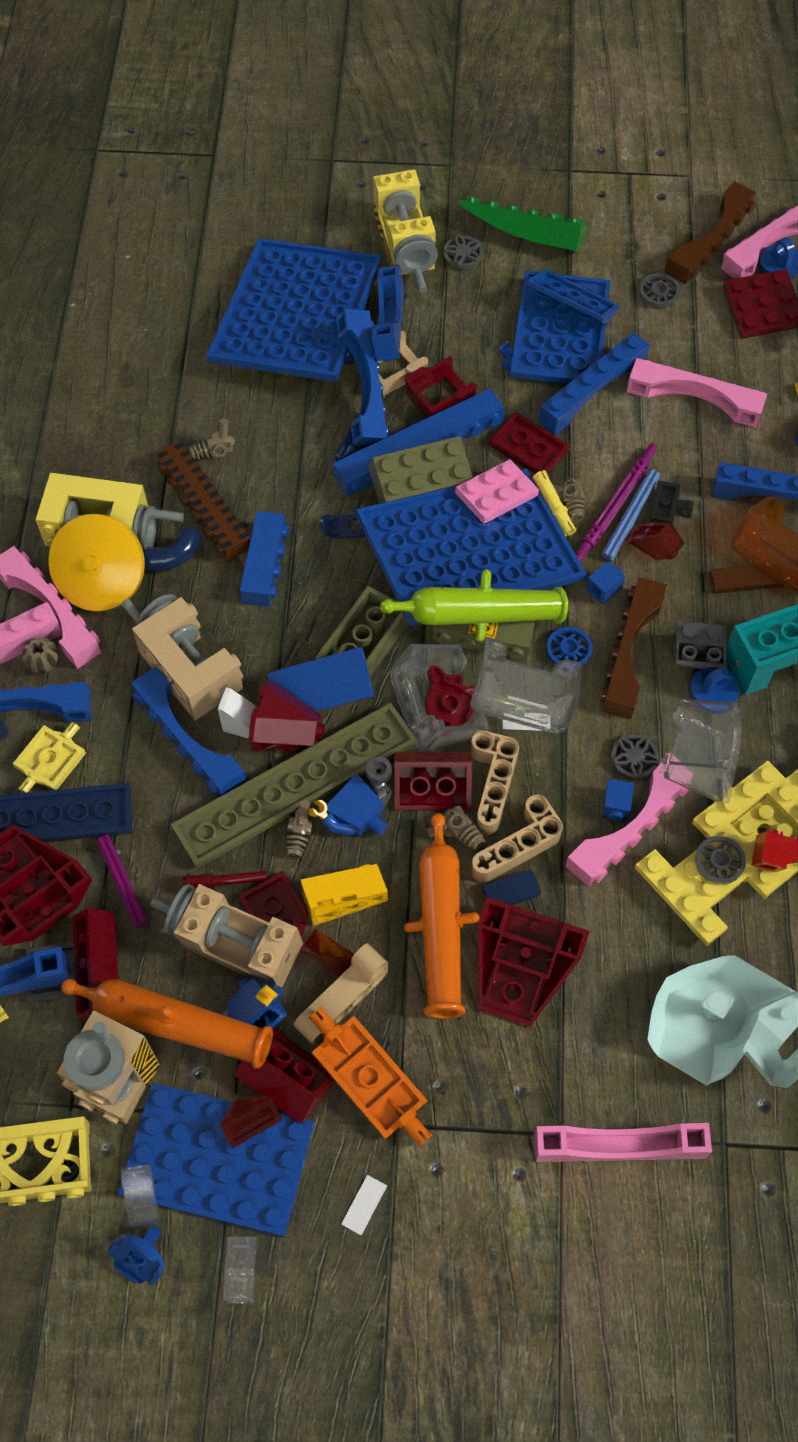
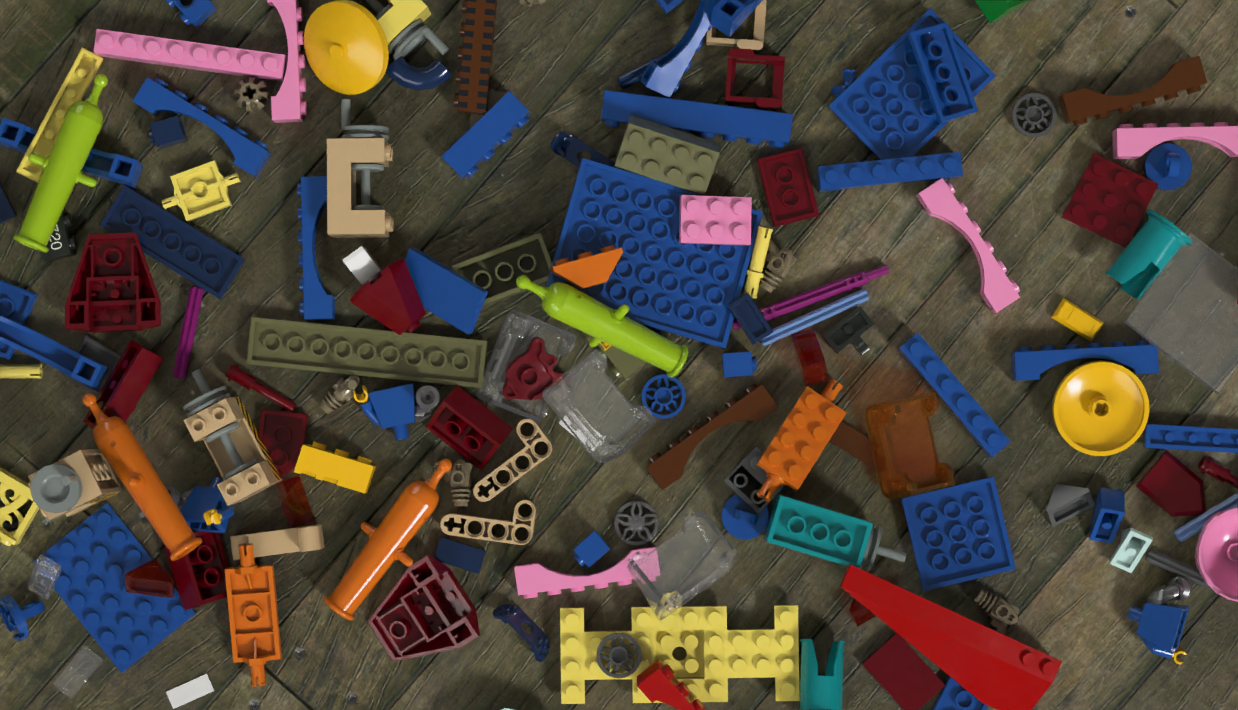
camera: 45 degrees right, 25 degrees up
none -> dark blue piece [493,604,550,662]
none -> orange slope [550,245,623,289]
none -> dark blue tile [727,292,773,345]
none -> orange plate [756,379,847,502]

